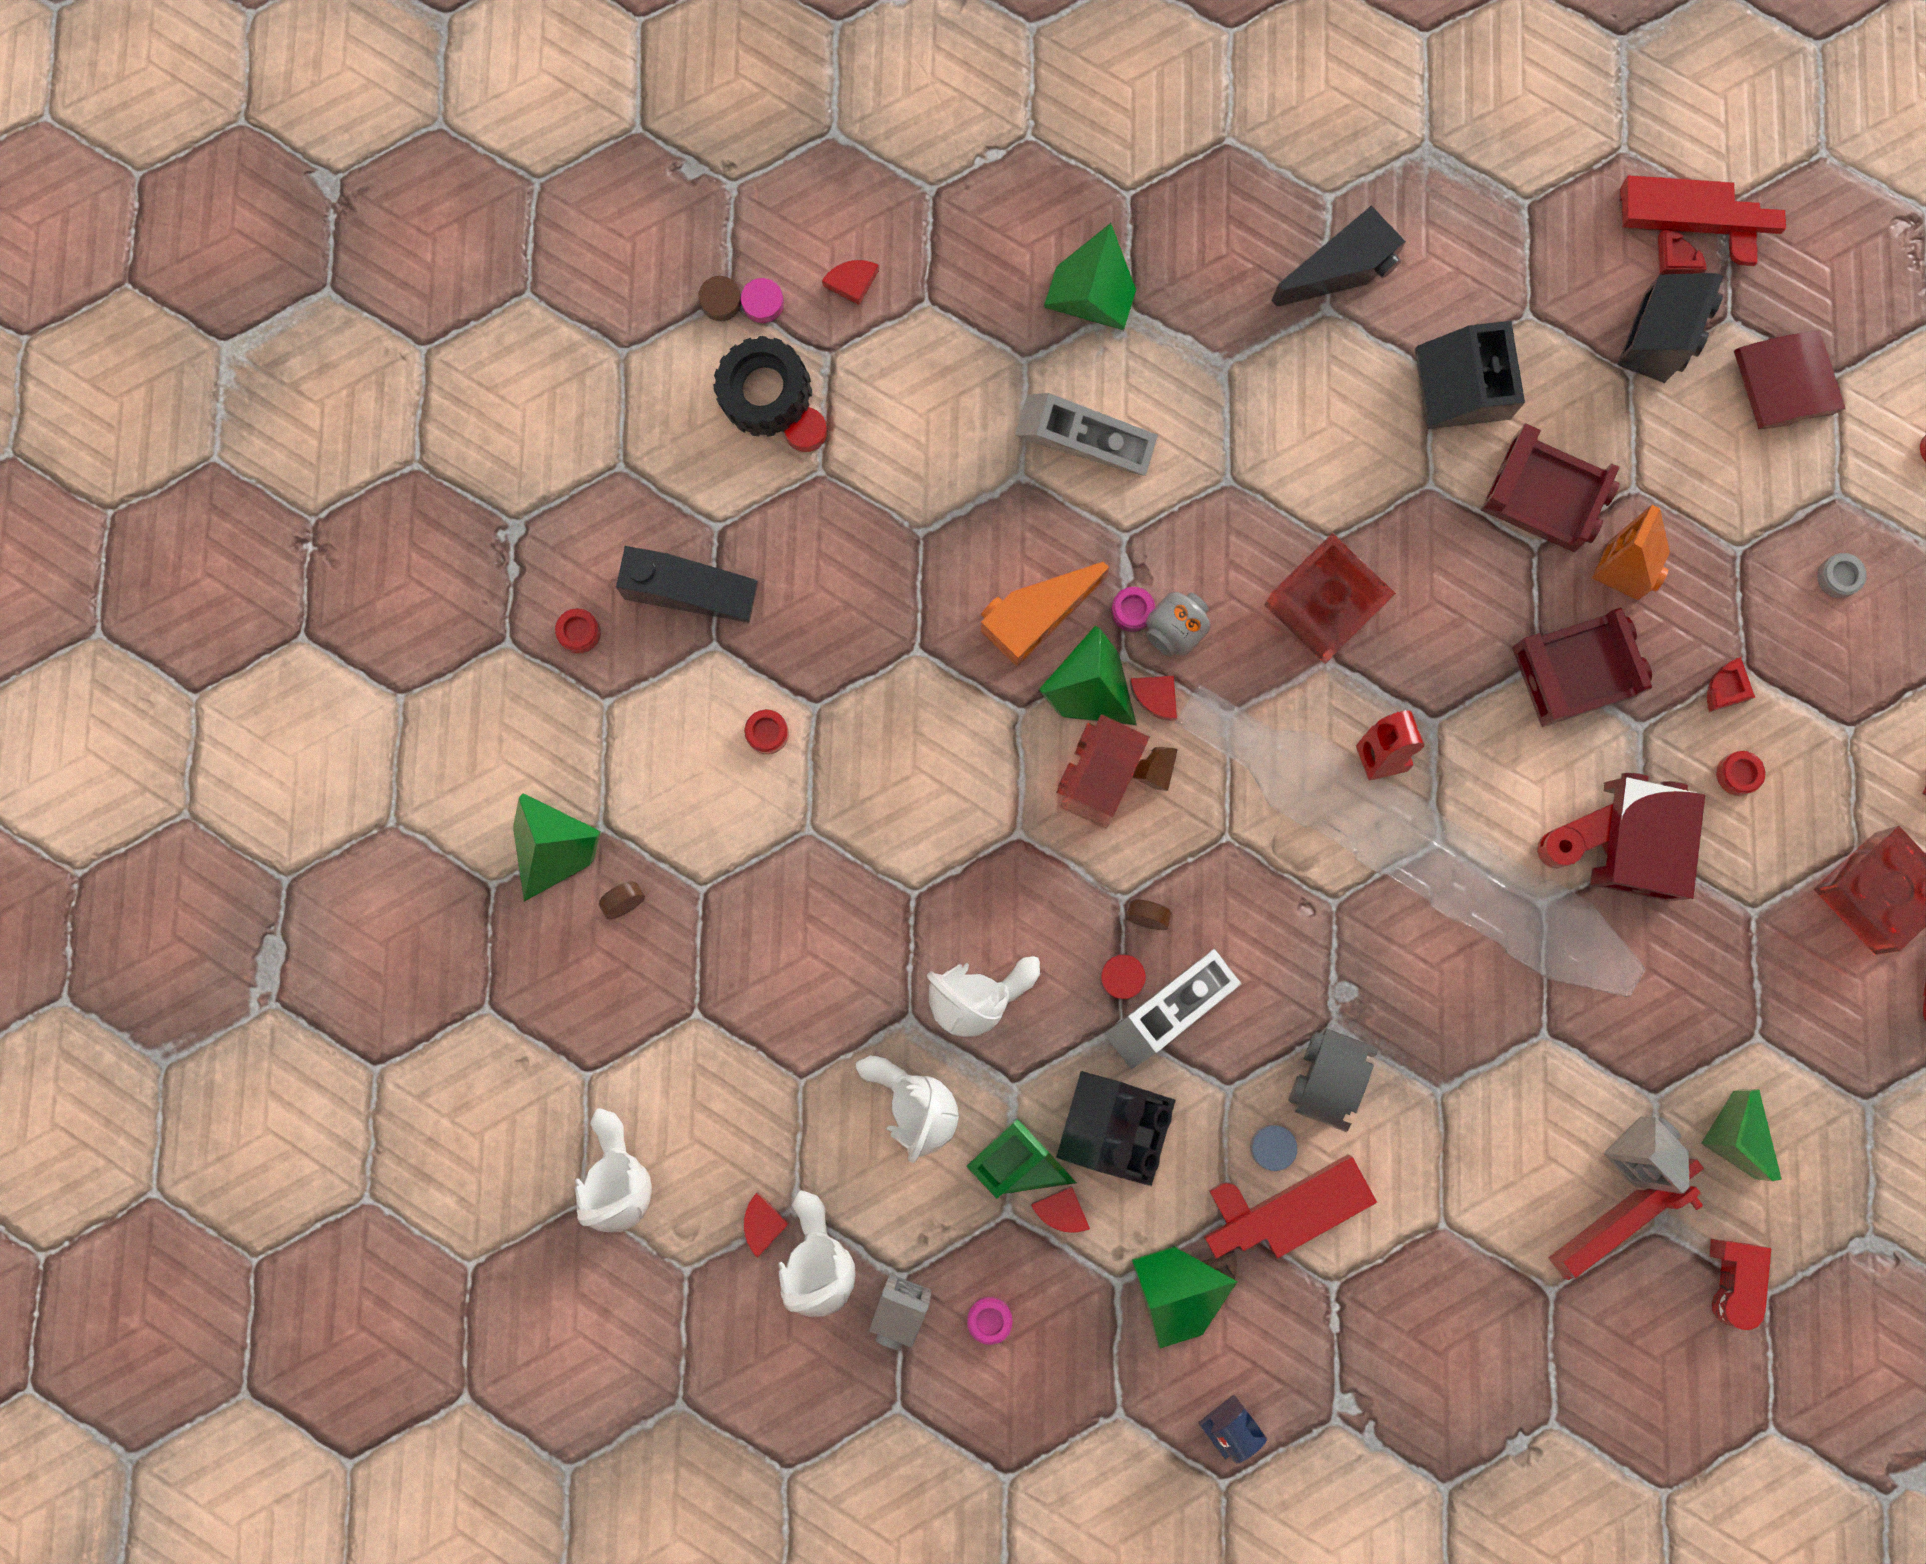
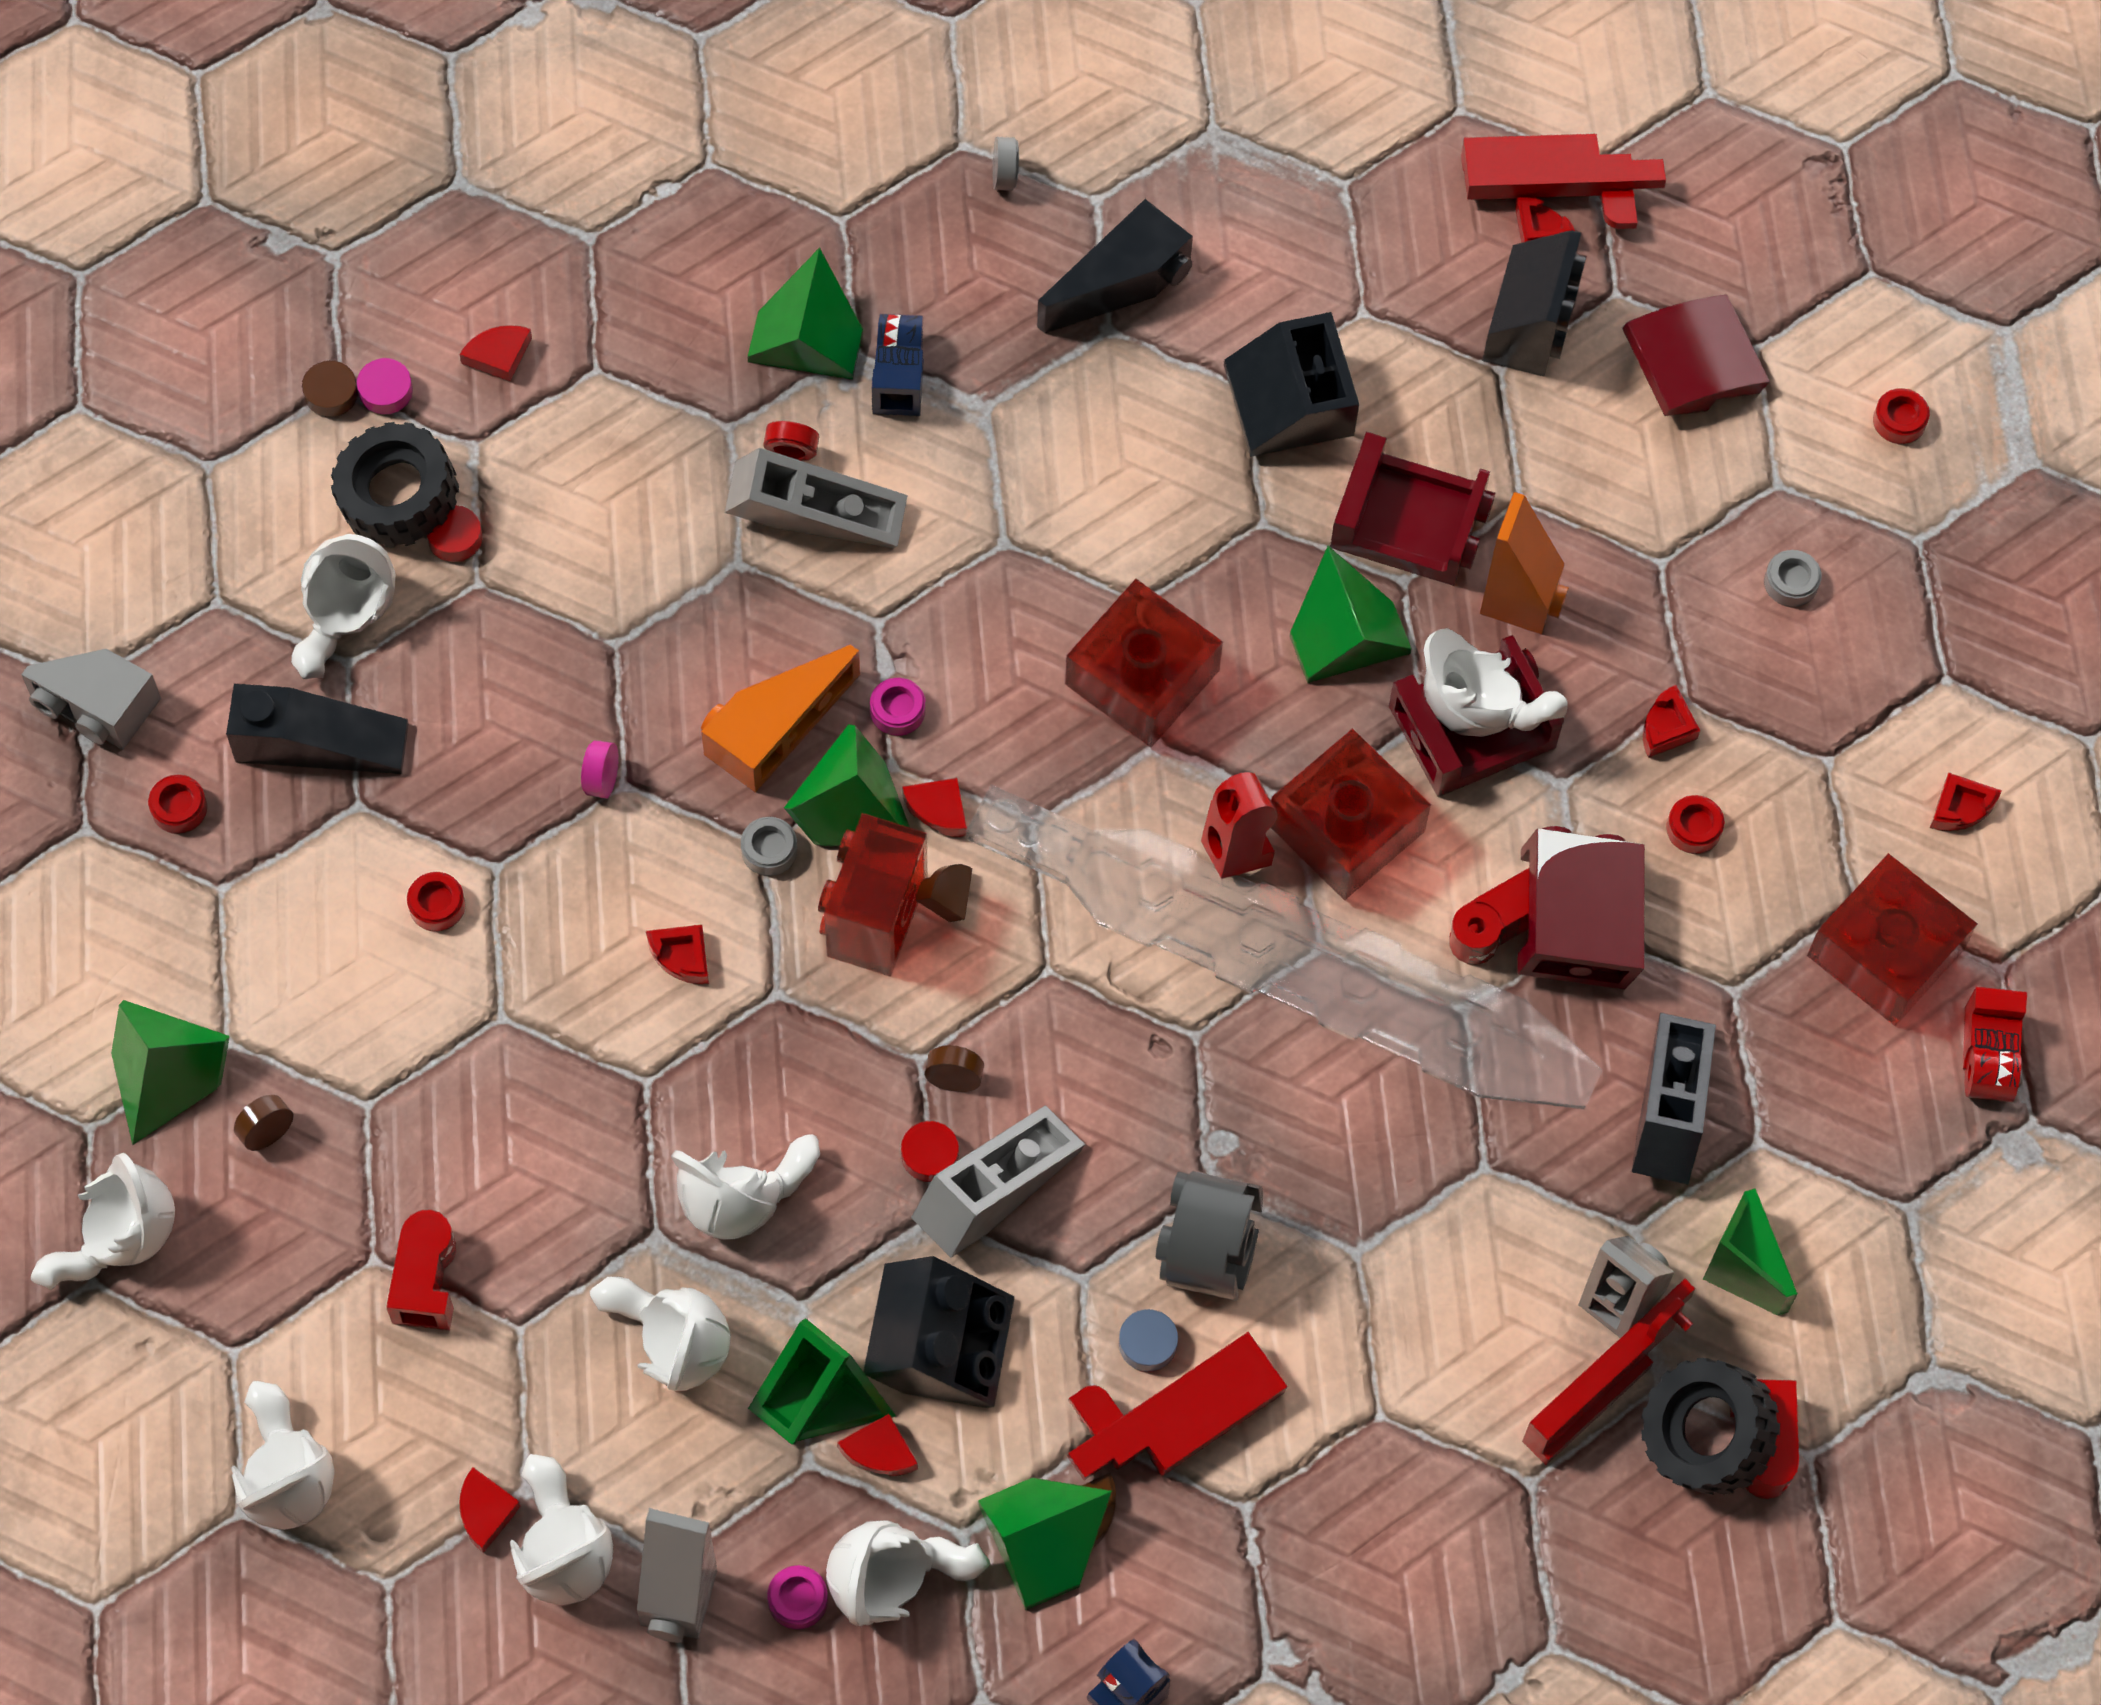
camera: 10 degrees left, 15 degrees down
light grey head [1146,592,1211,657] -> none
none -> light grey slope [21,649,161,750]
none -> white piece [31,1153,175,1290]
none -> white piece [291,534,396,679]
none -> red leg [386,1210,456,1331]
none -> dark pink tile [581,740,619,798]
none -> red tile [646,924,709,984]
none -> light grey tile [741,817,797,876]
none -> red tile [763,421,820,461]
none -> white piece [826,1521,990,1626]
none -> dark blue leg [872,314,924,416]
none -> light grey tile [993,137,1019,191]
none -> clear red brick [1271,728,1431,901]
none -> green slope [1290,546,1412,683]
none -> white piece [1424,628,1568,737]
none -> black slope [1631,1013,1716,1185]
none -> black tyre [1641,1358,1780,1495]

